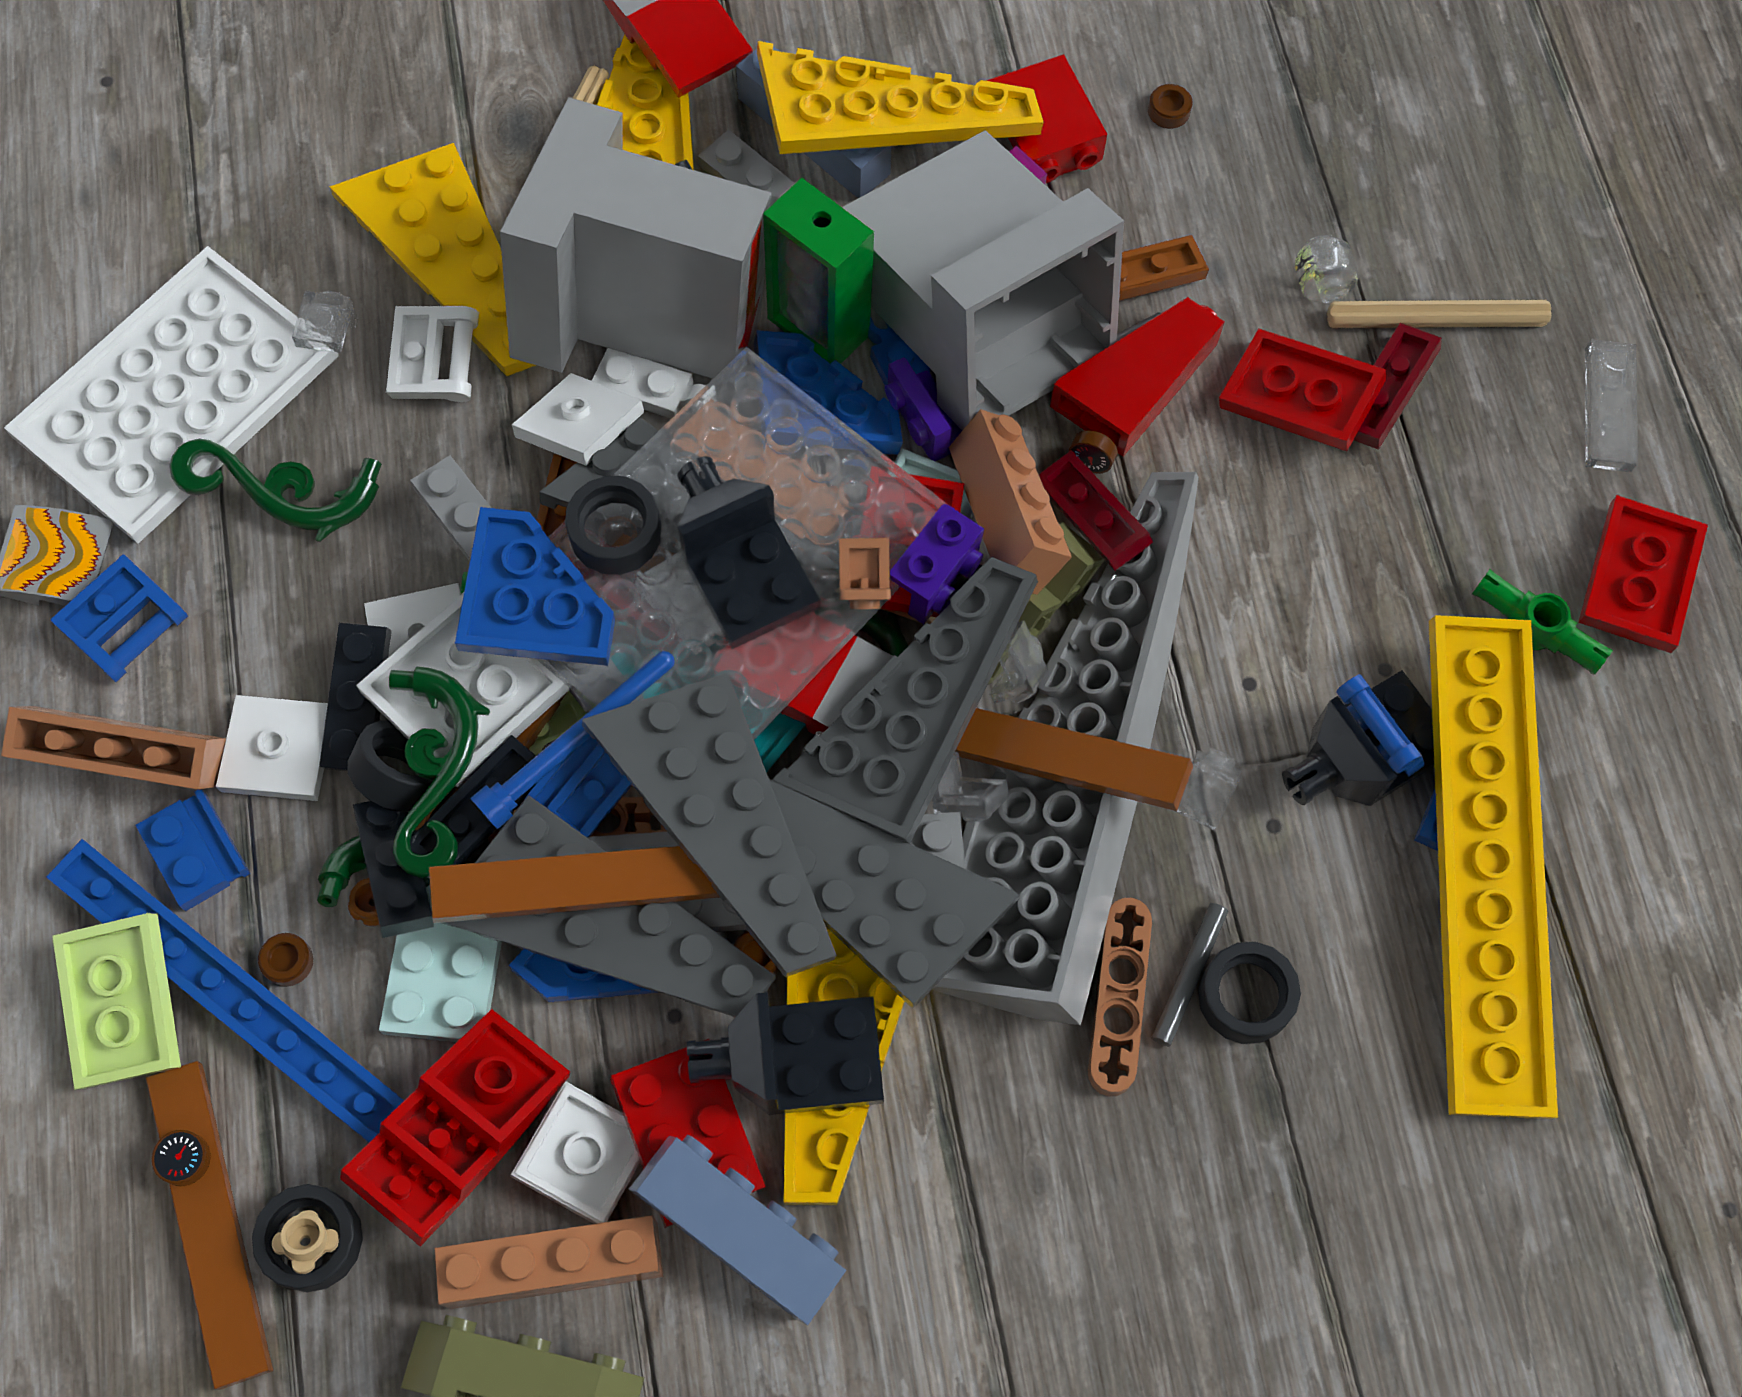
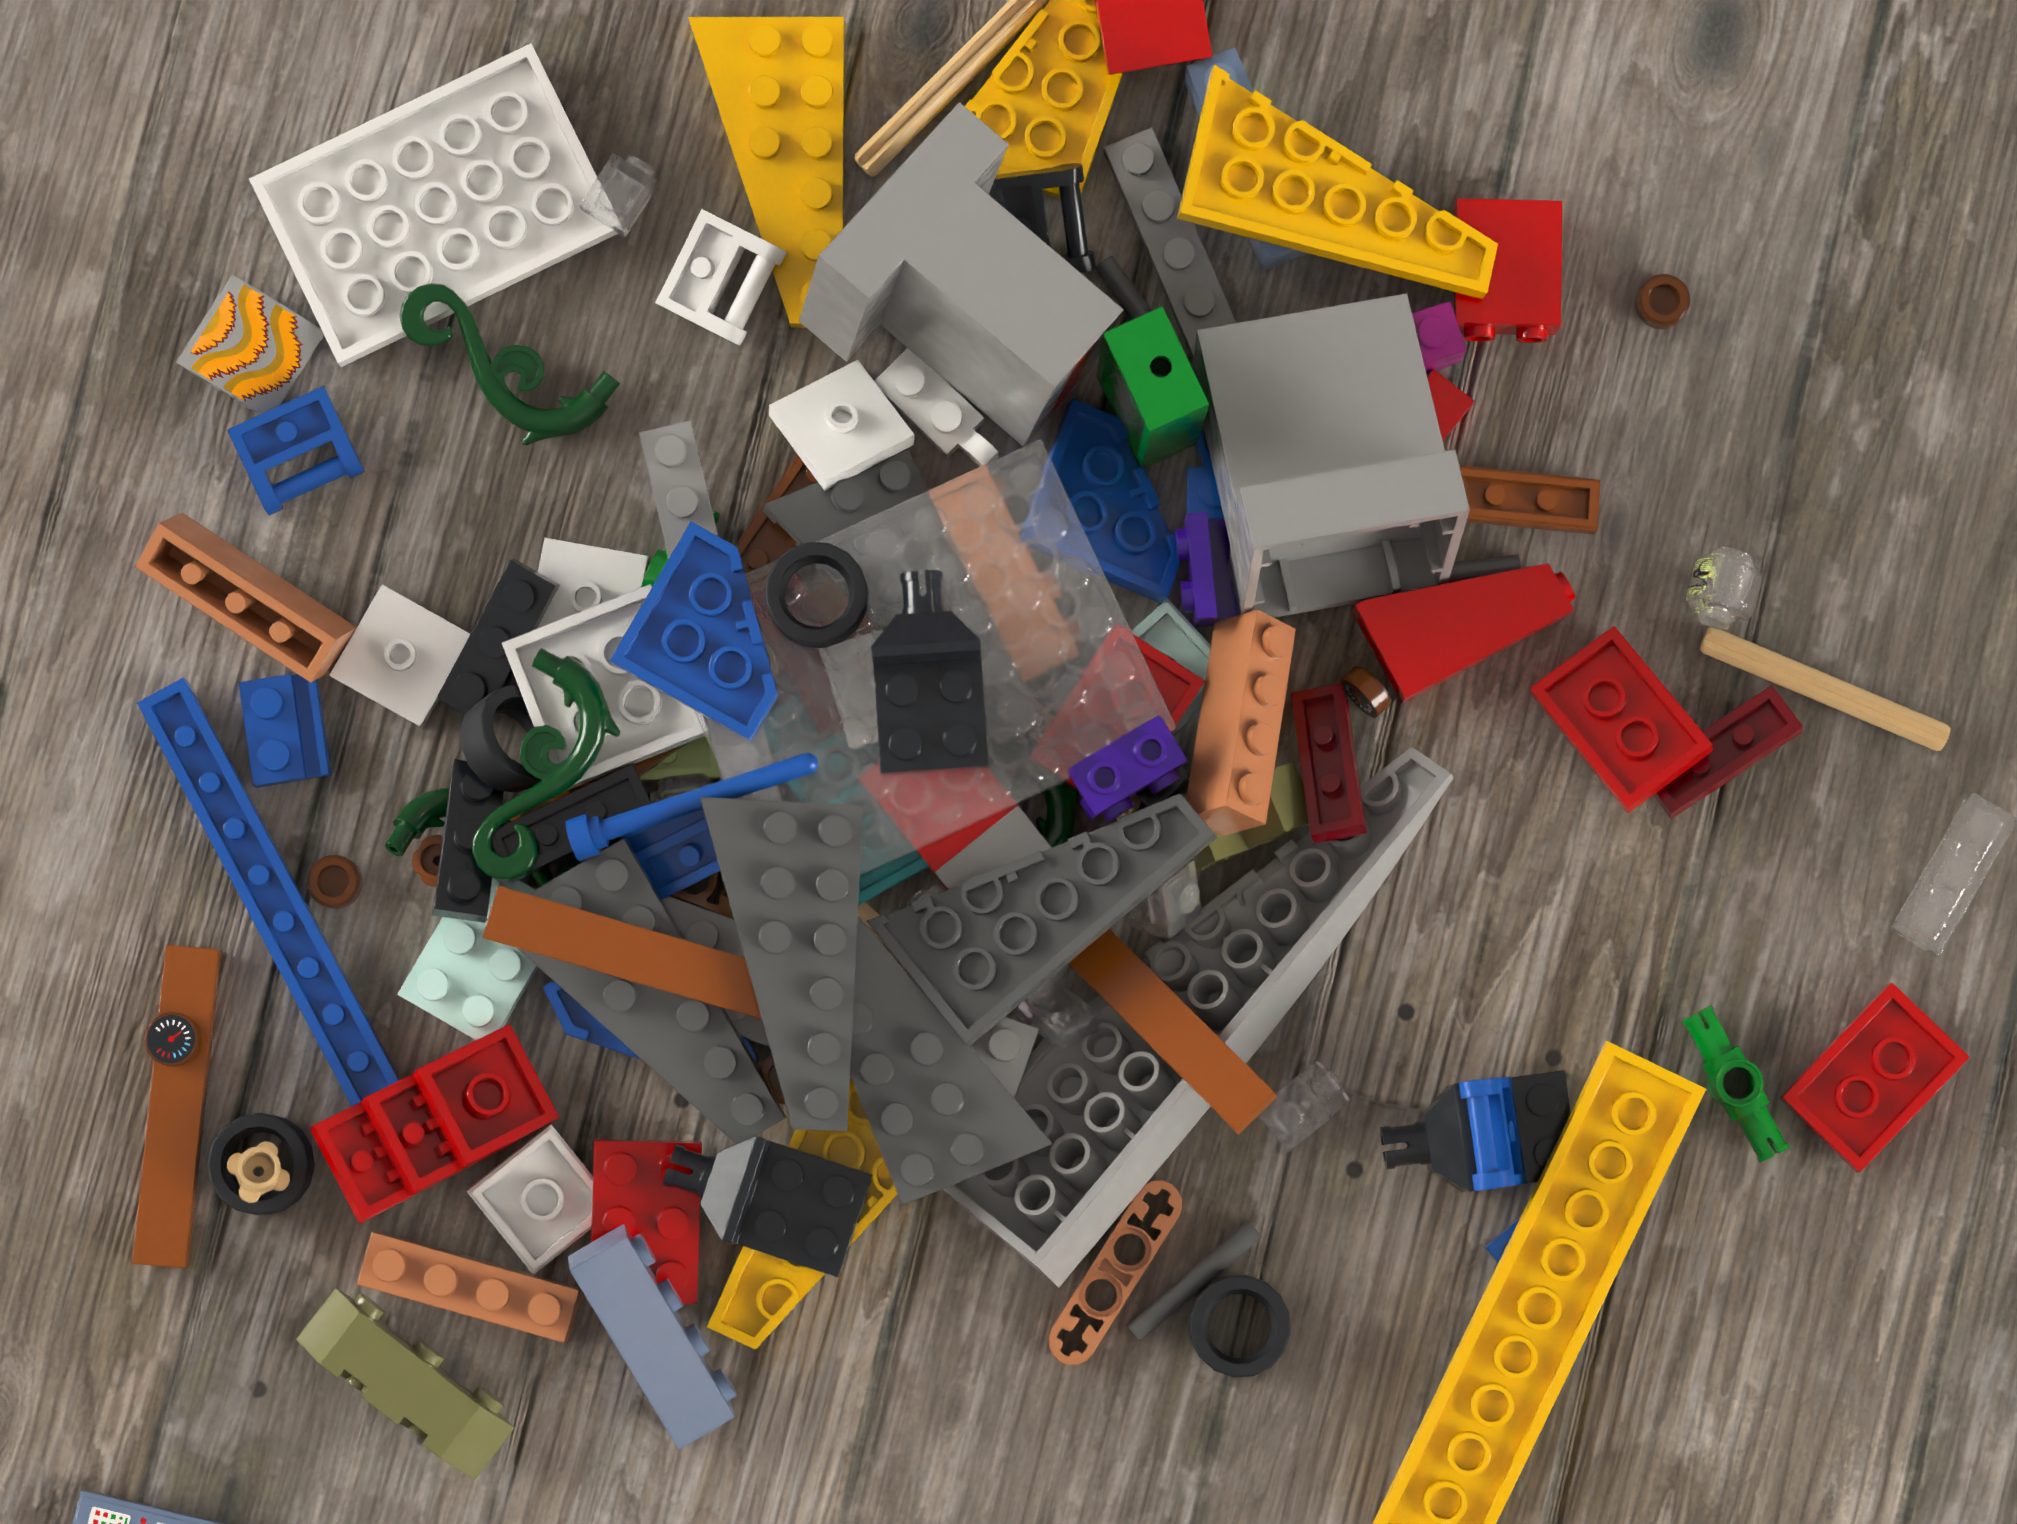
camera: 30 degrees right, 15 degrees up
yellowish green plate [52,913,181,1090] -> none
nougat bracket [839,538,891,609] -> none

